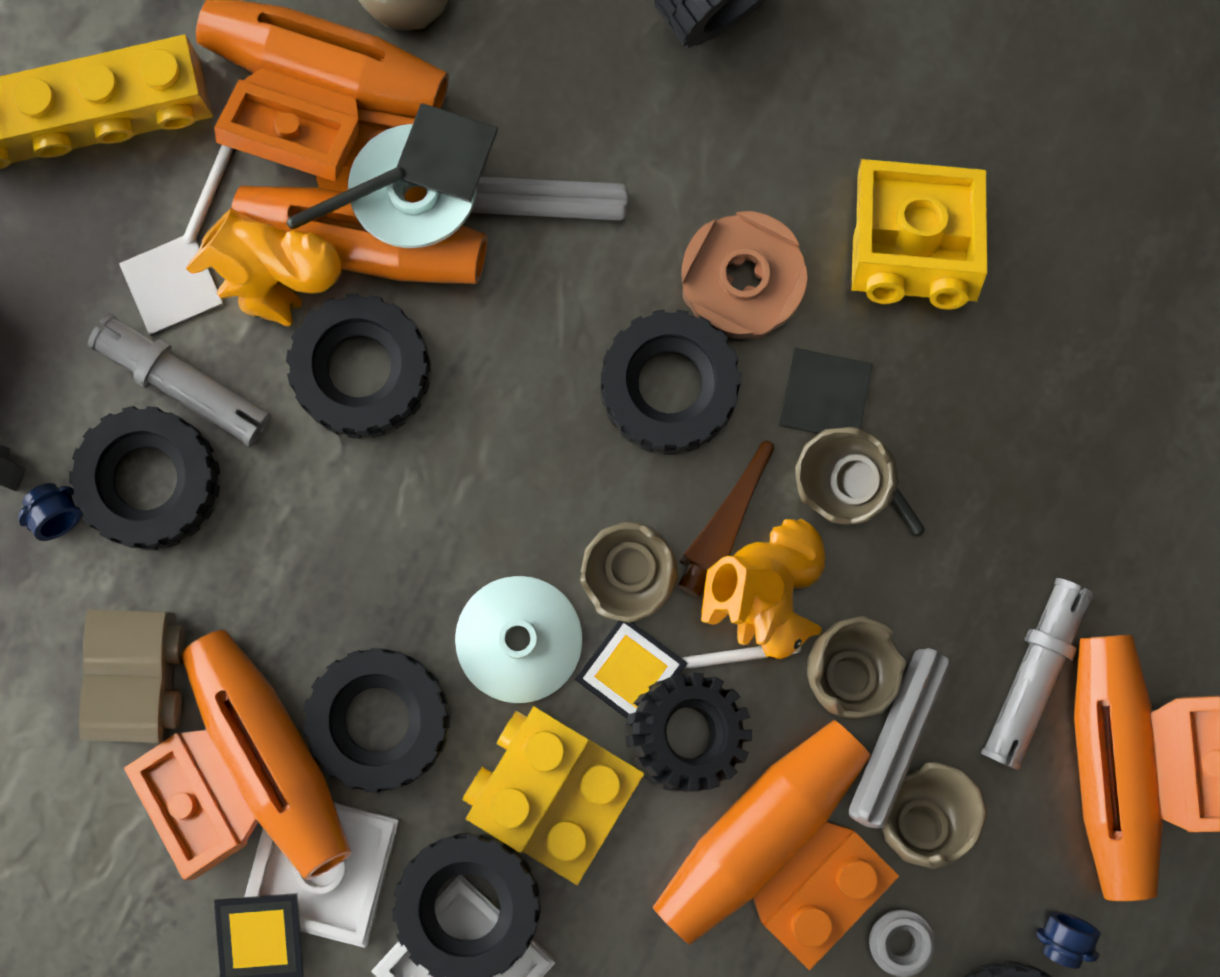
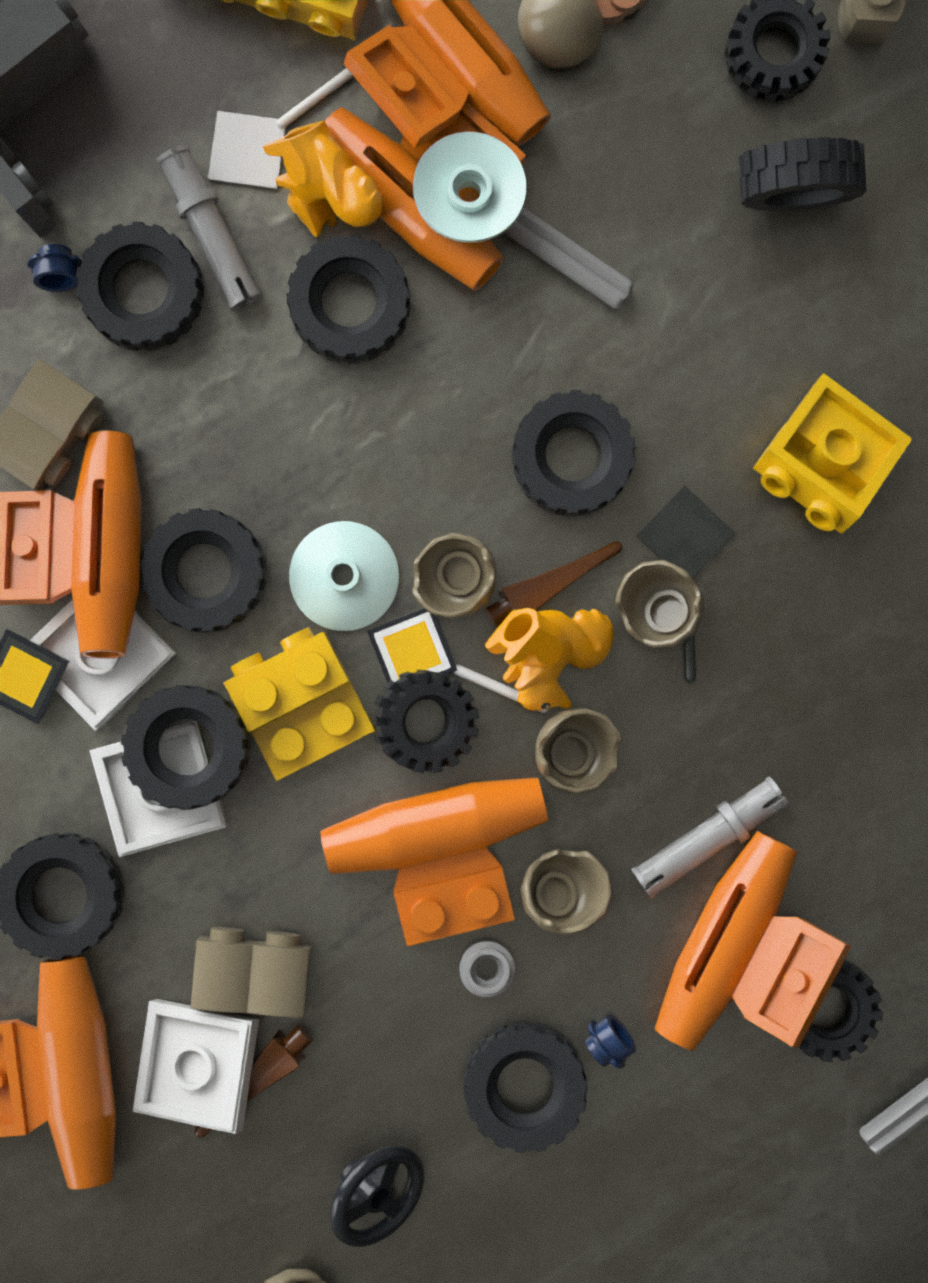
camera: 30 degrees right, 5 degrees up
pearl dark grey piece [286,103,498,229] -> none
nougat plate [681,211,808,340] -> none
light grey axle [849,648,950,828] -> none

